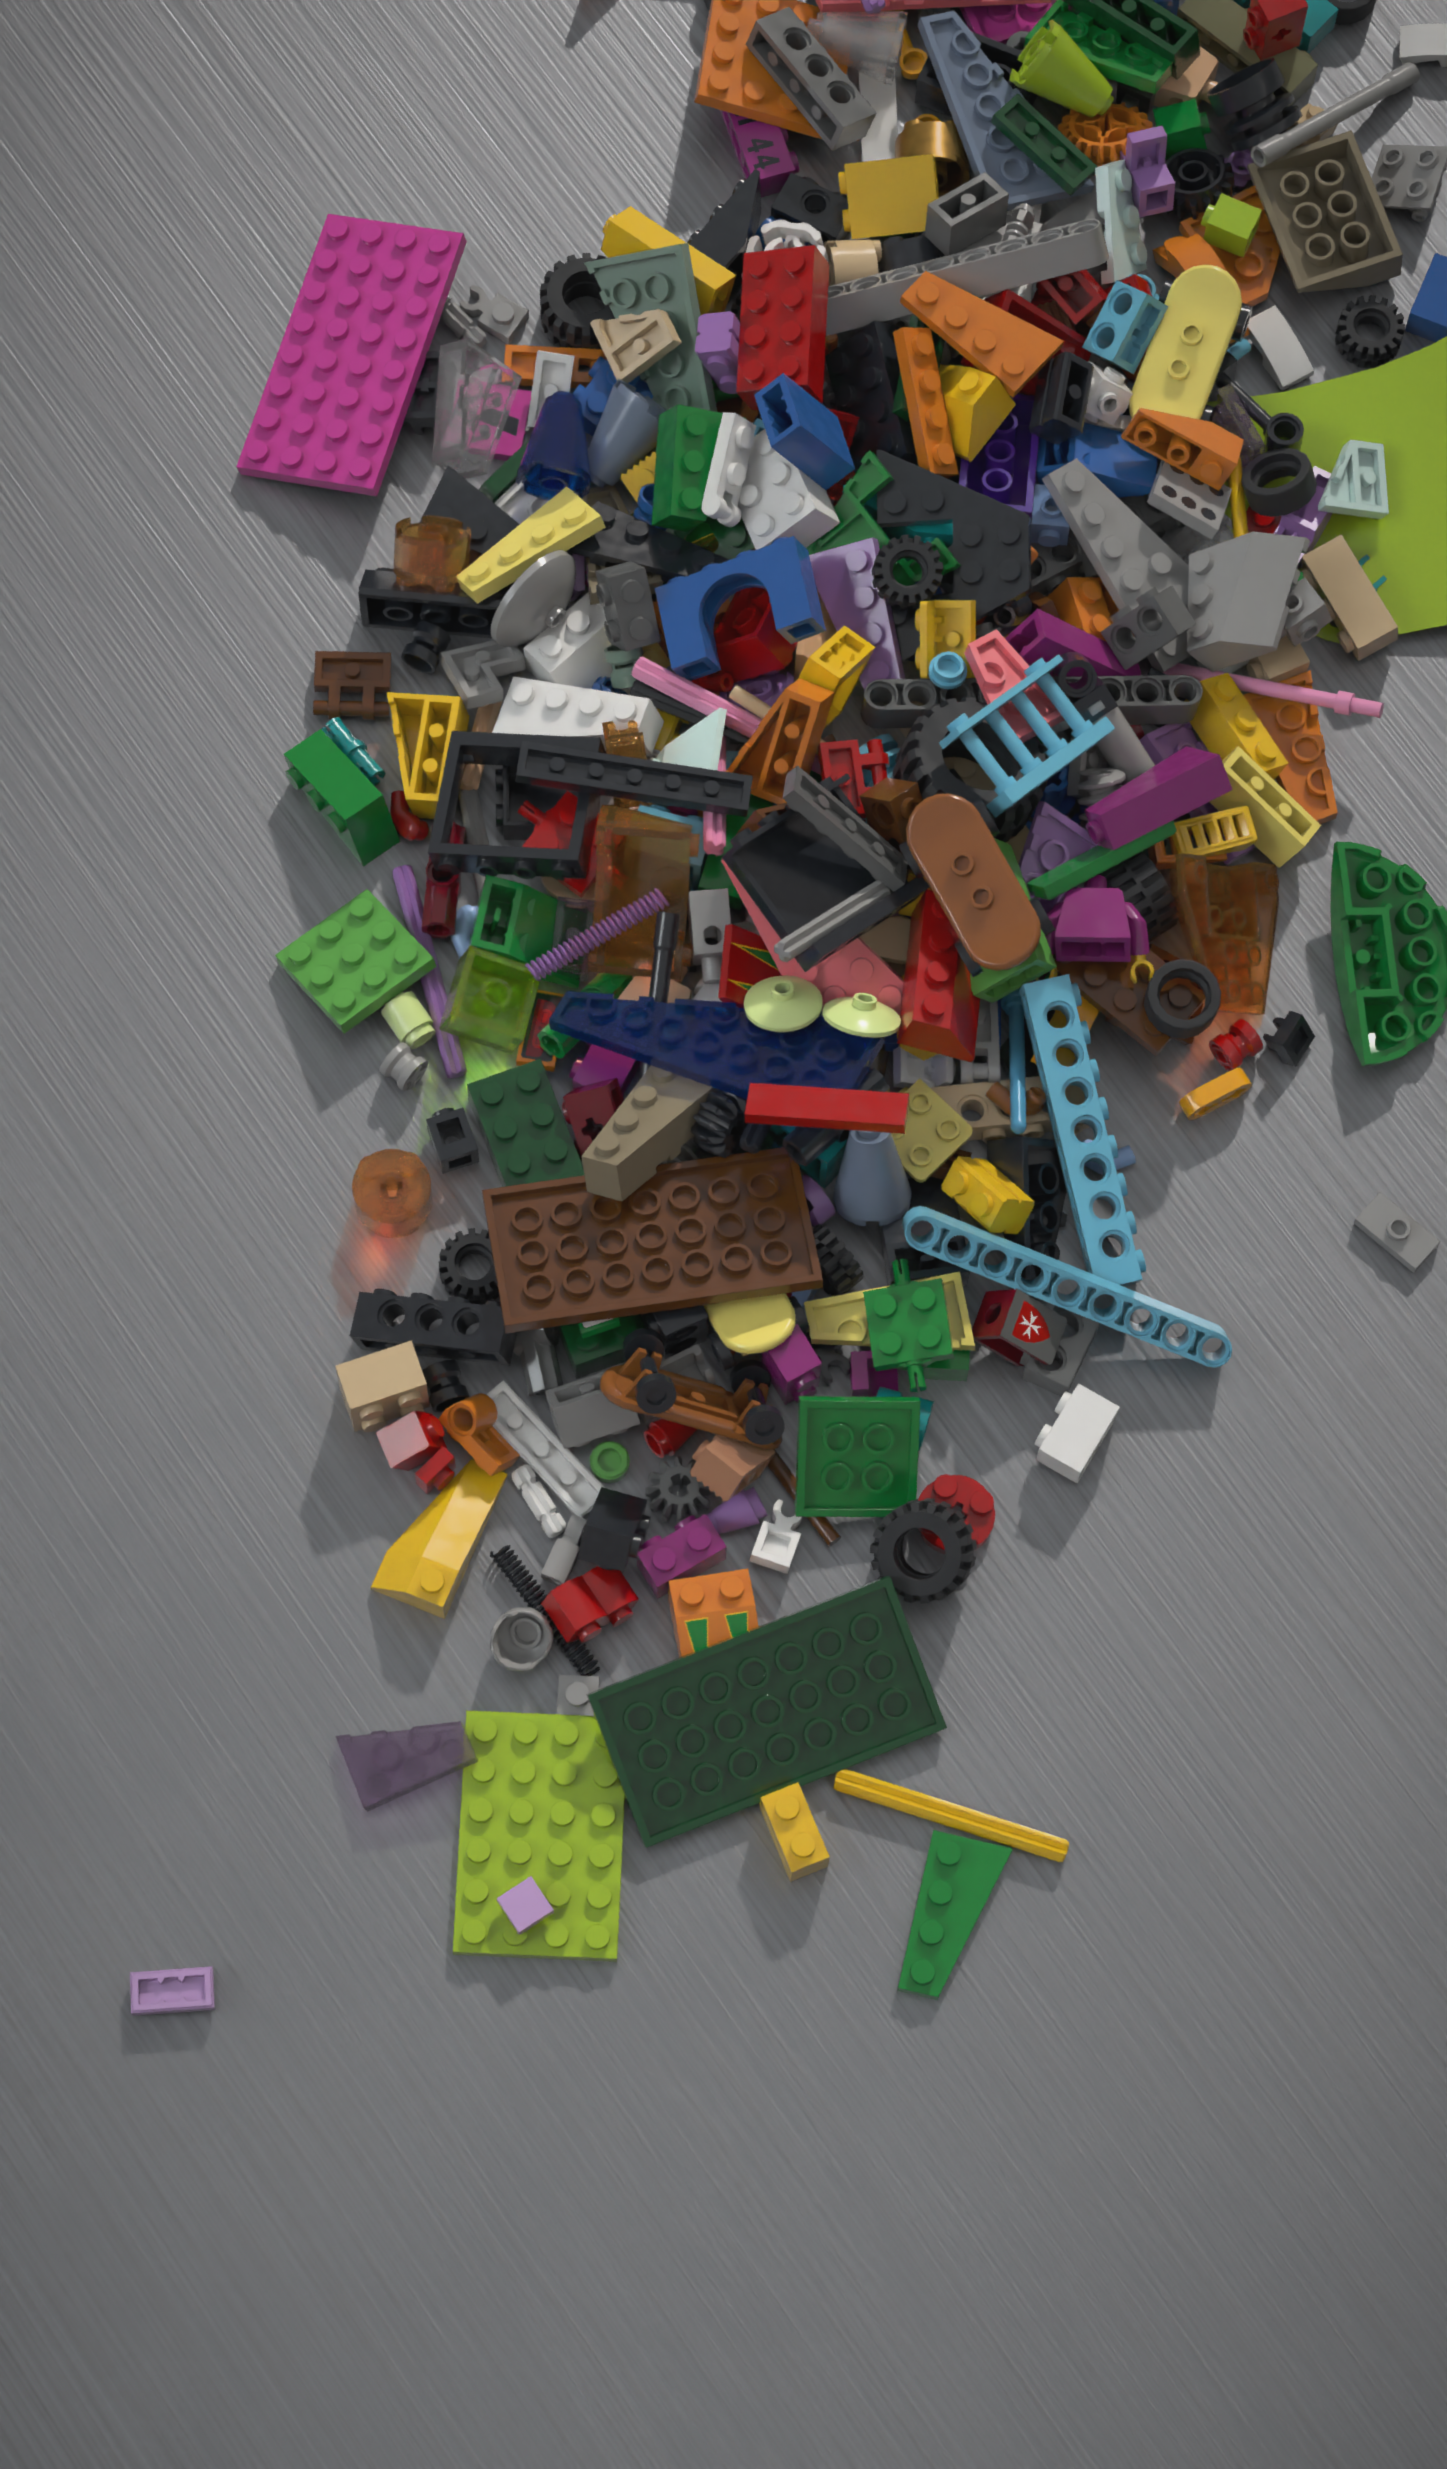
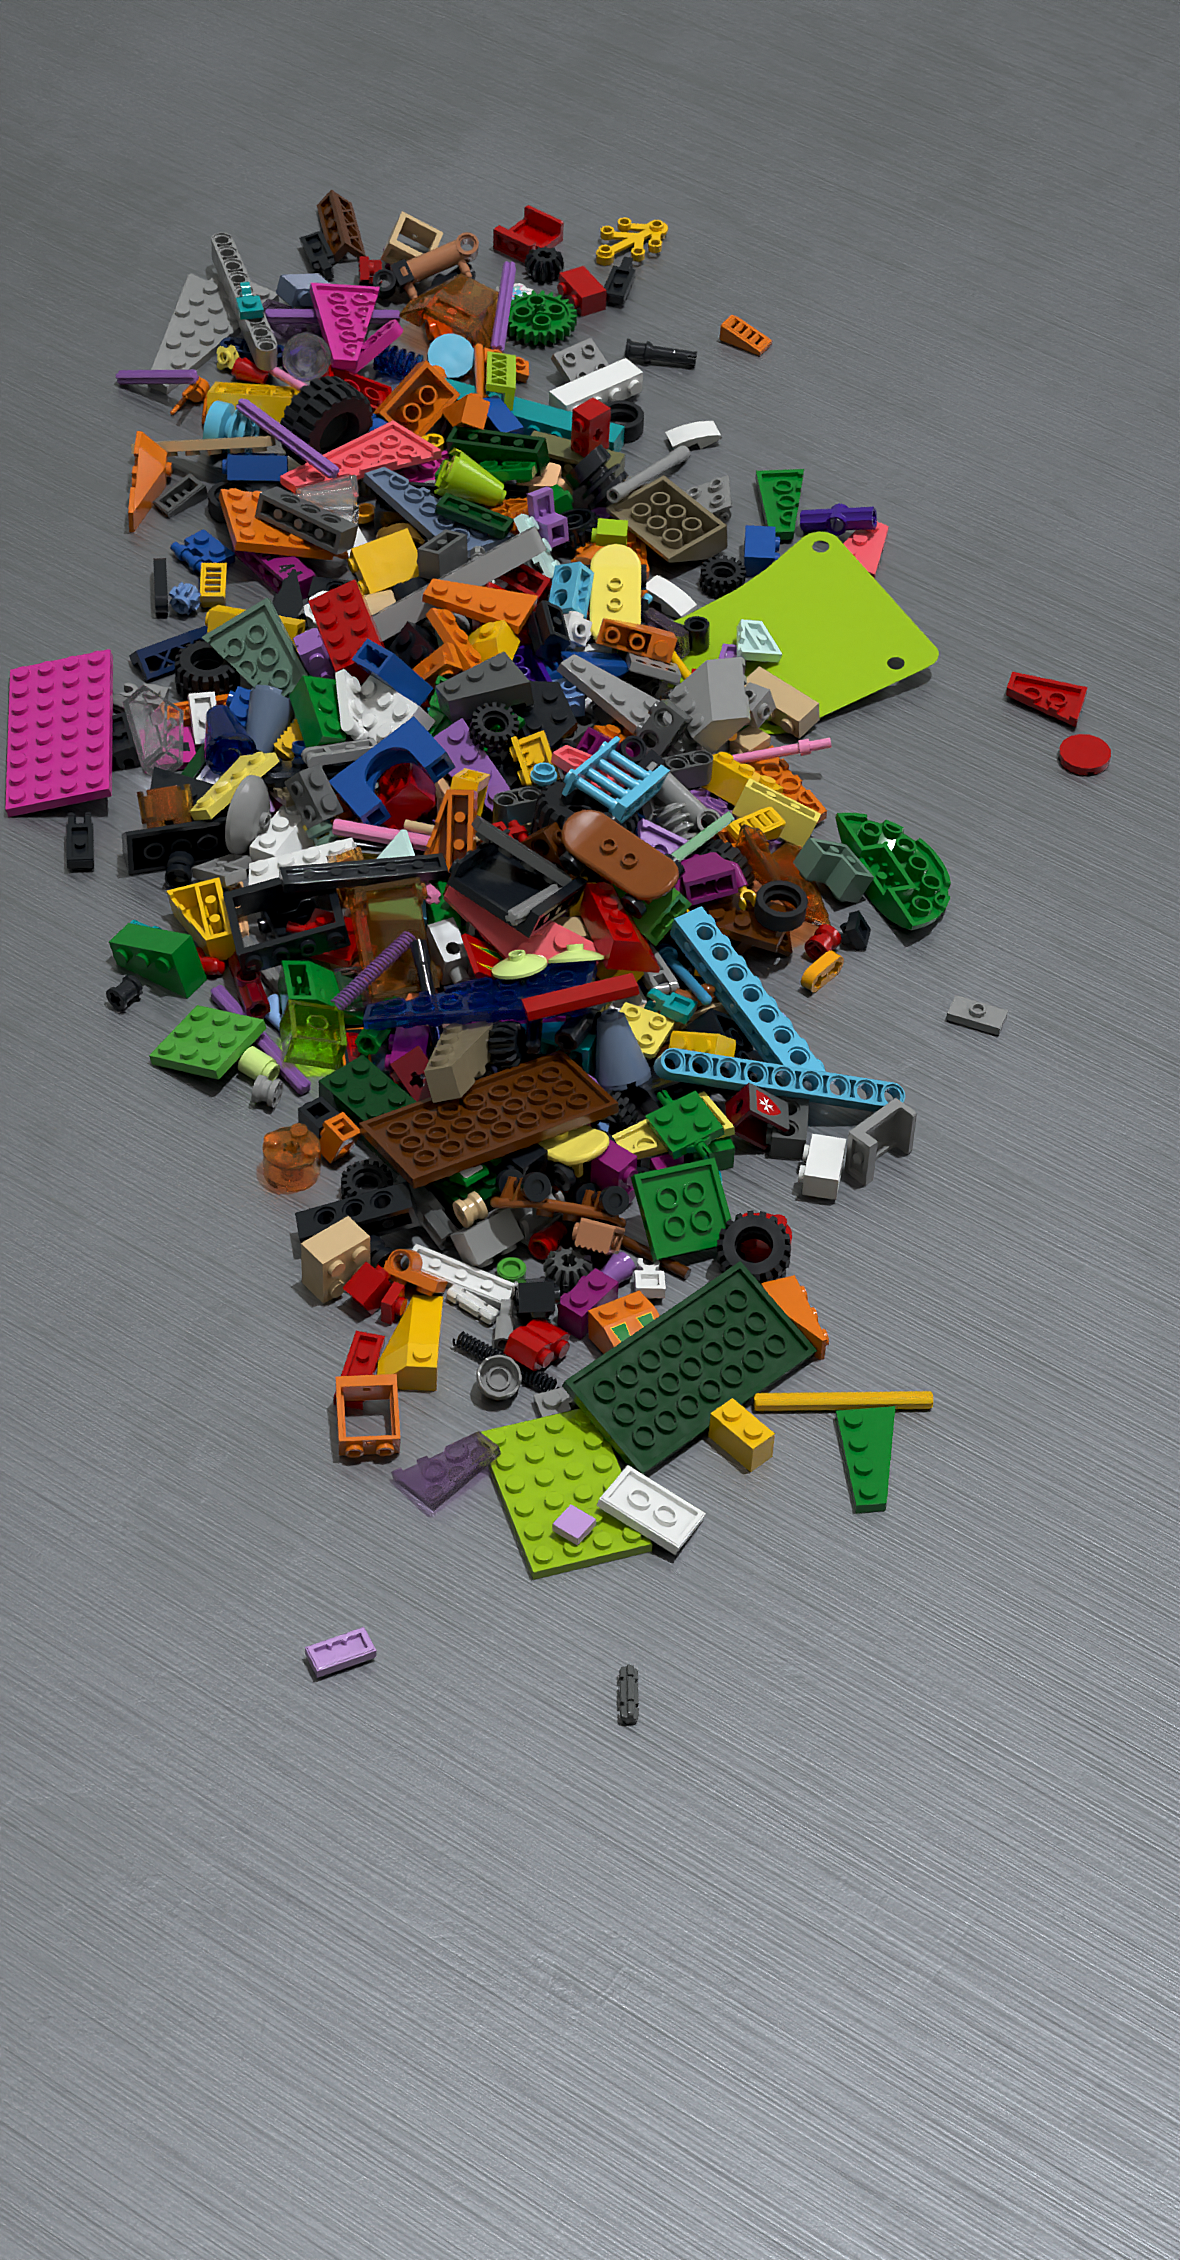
camera: 20 degrees left, 25 degrees down
reddish brown plate [313,651,392,720] -> none
tan wing [590,309,682,383] -> none
magenta slope [1084,747,1233,850] -> none
black tyre [1241,448,1317,517] -> none
none -> black hinge [66,812,94,869]
none -> black bush [106,975,143,1010]
none -> dark blue fence [129,625,208,681]
none -> black beam [153,558,168,614]
none -> medium blue gear [169,582,201,615]
none -> blue plate [170,529,235,573]
none -> yellow slope [200,563,227,608]
none -> light grey plate [301,738,378,768]
none -> orange brick [315,1112,361,1164]
none -> red tile [333,1331,385,1410]
none -> orange window [335,1374,400,1458]
none -> orange bracket [412,642,463,697]
none -> dark grey wedge [435,652,534,724]
none -> tan wheel [453,1191,488,1228]
none -> white tile [597,1465,706,1555]
none -> dark grey axle [619,1664,639,1724]
none -> teal plate [644,988,698,1025]
none -> orange slope [761,1275,829,1360]
none -> sand green brick [793,837,874,903]
none -> light grey panel [844,1098,917,1186]

